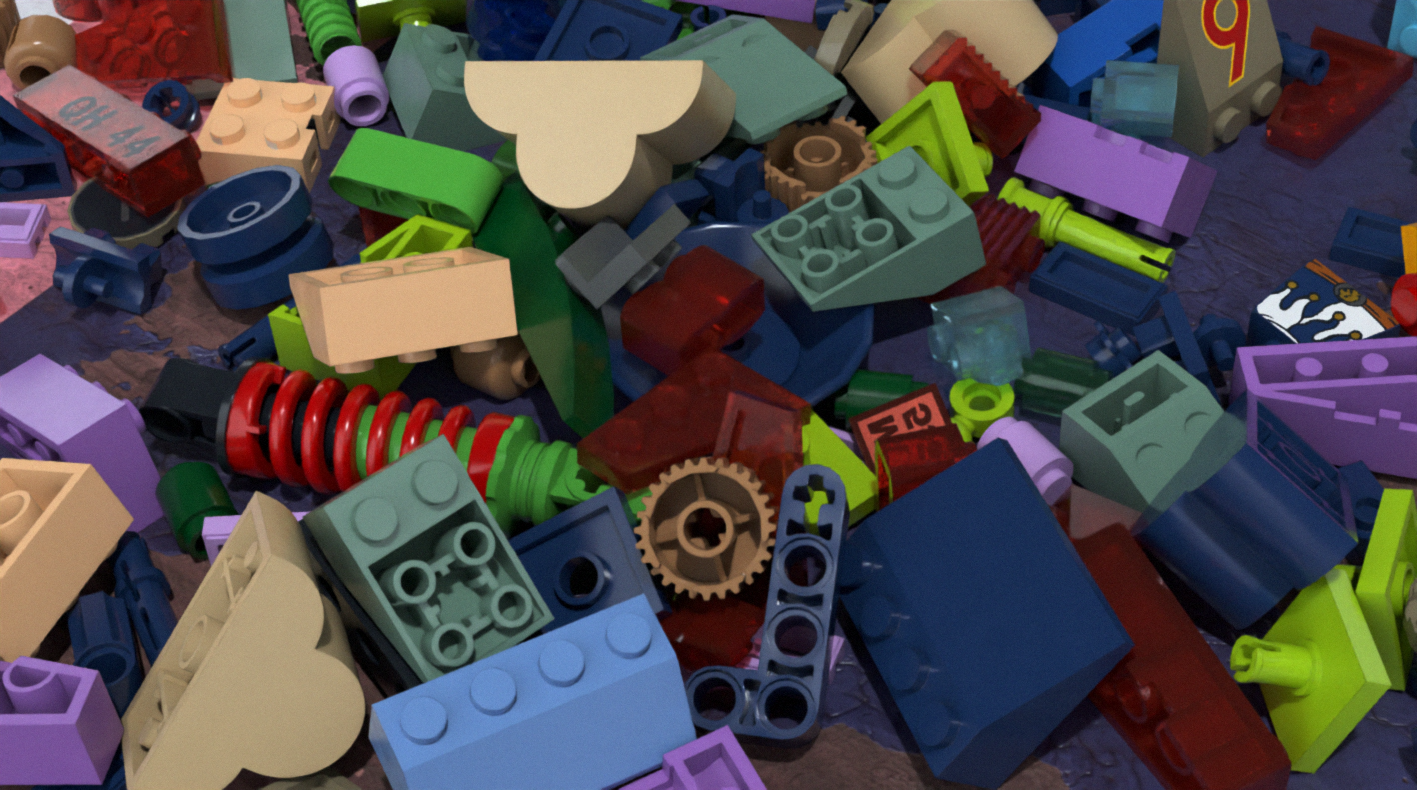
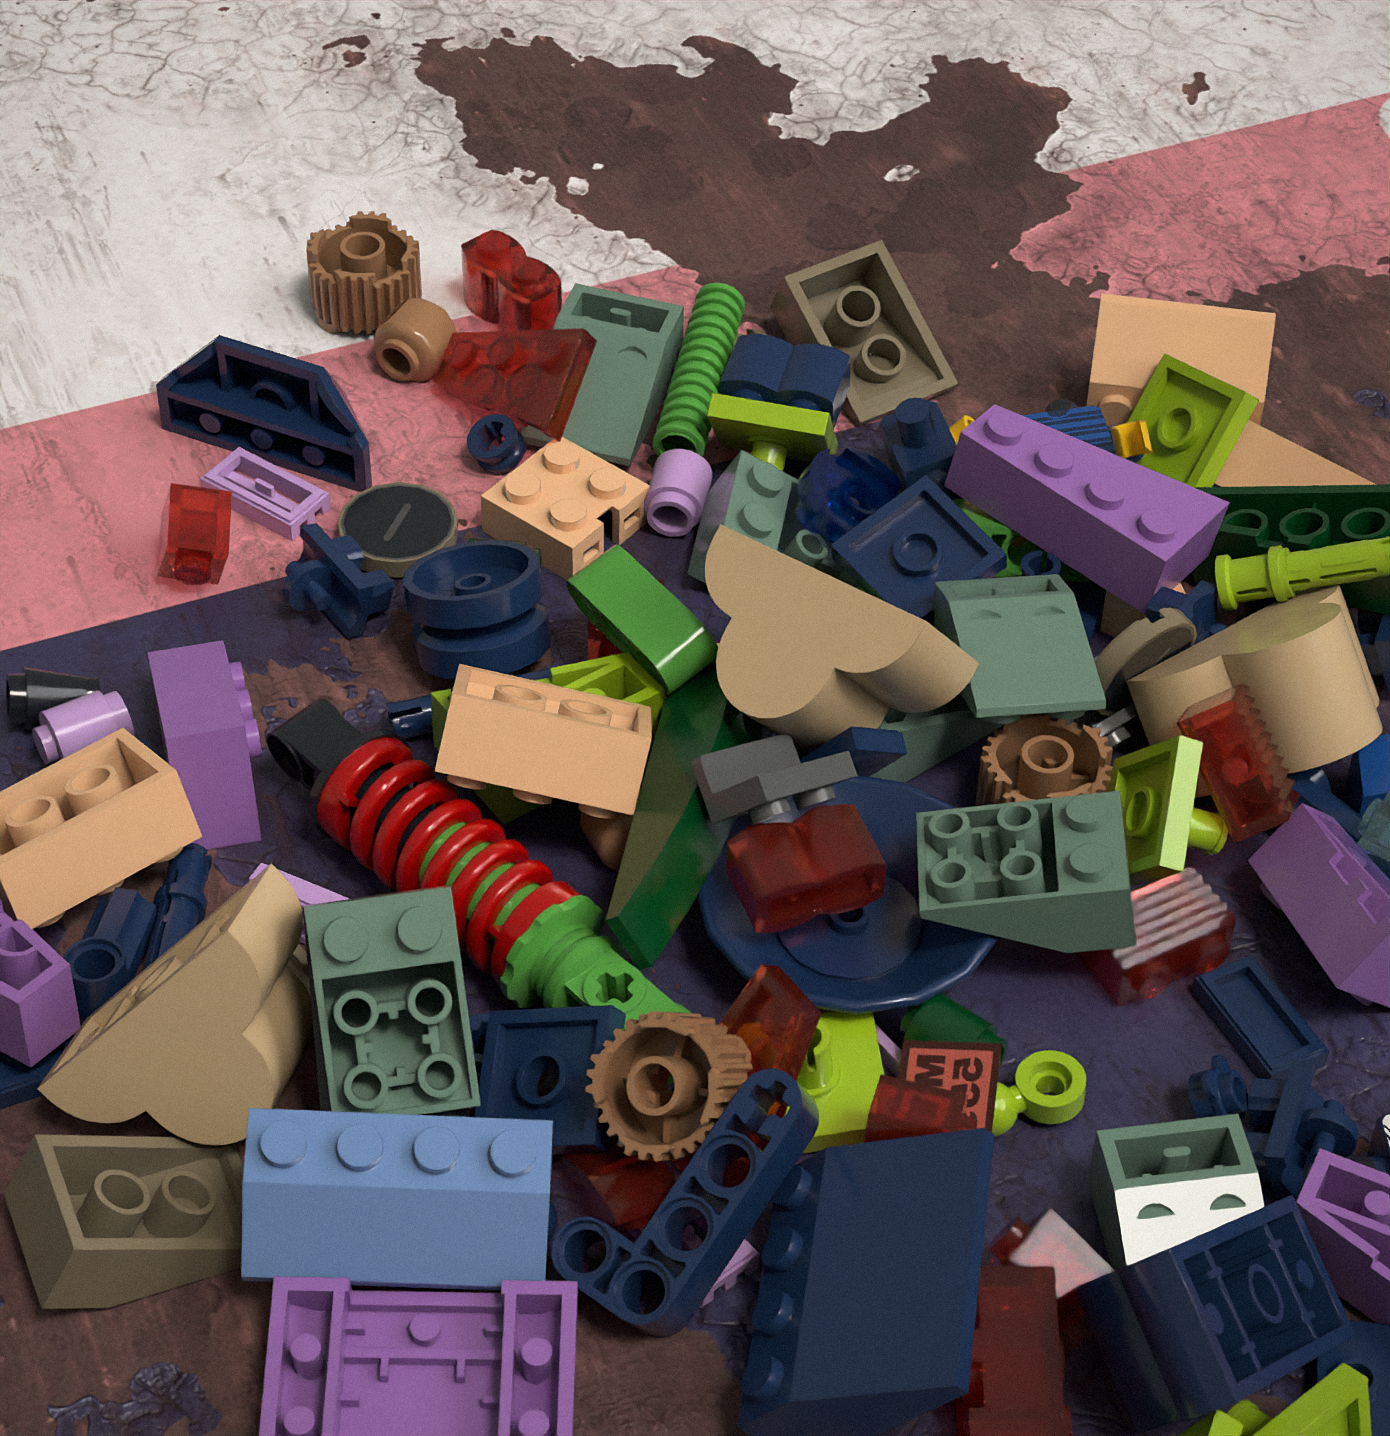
camera: 25 degrees right, 0 degrees up
clear red brick [12,64,205,217] -> none
dark green brick [155,462,239,559] -> none
clear red wing [577,345,811,495] -> none
dark blue hips [694,148,789,225] -> none
clear light blue brick [927,286,1032,386] -> none
lavender brick [977,417,1074,508] -> none
lime pin [992,177,1176,283] -> none
clear green brick [1014,347,1113,418] -> none

